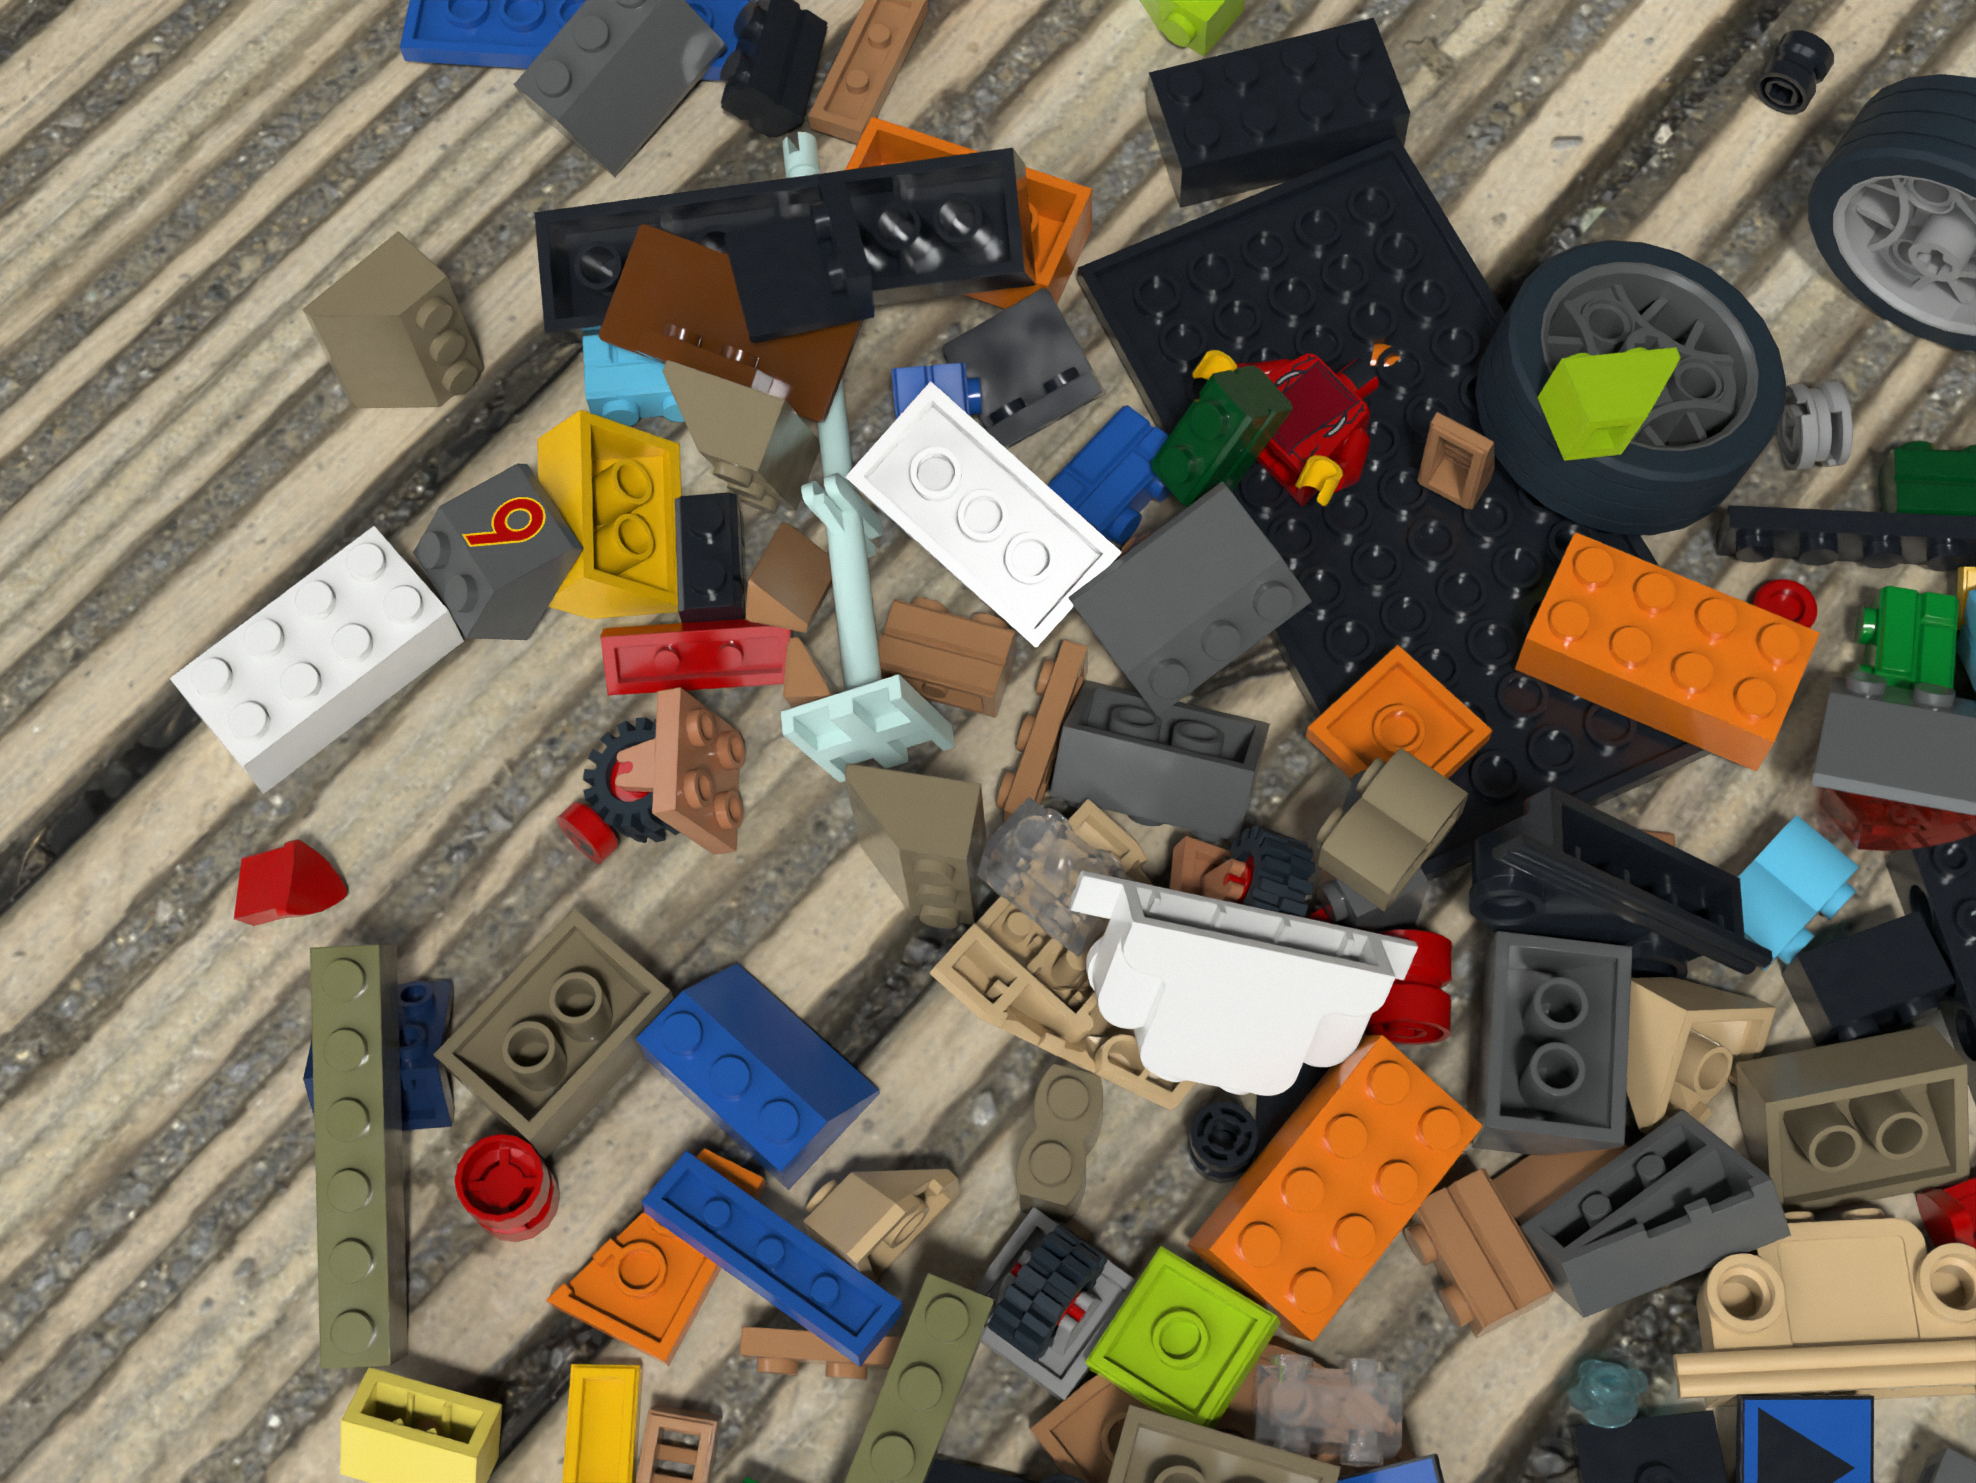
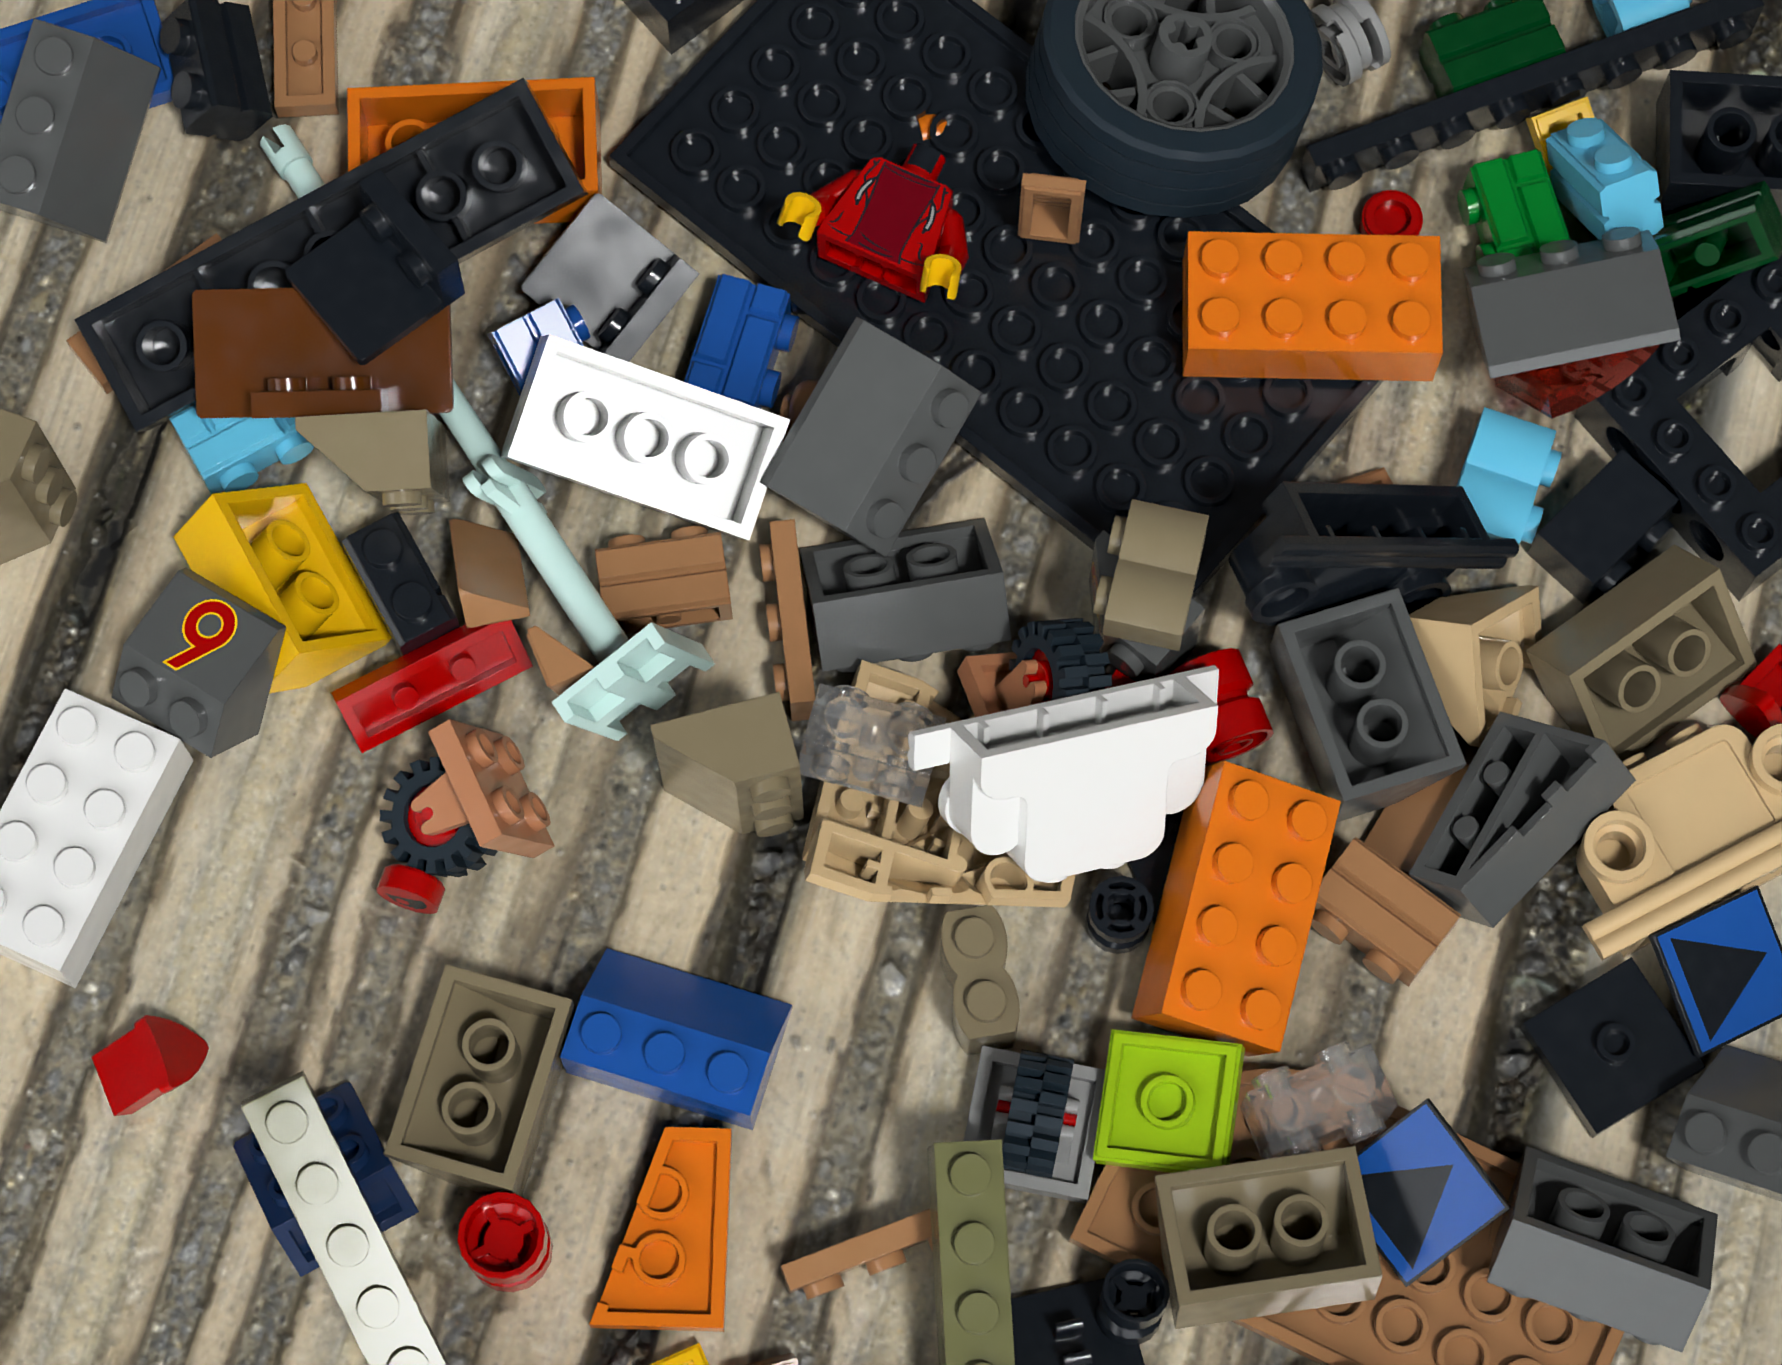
camera: 30 degrees left, 5 degrees up
blue plate [642,1151,903,1367] -> none
tan slope [803,1169,961,1283] -> none
dark green brick [1150,365,1293,507] -> none
orange plate [1306,645,1493,780] -> none
lime slope [1537,347,1681,461] -> none
clear light blue plate [1568,1360,1648,1428] -> none

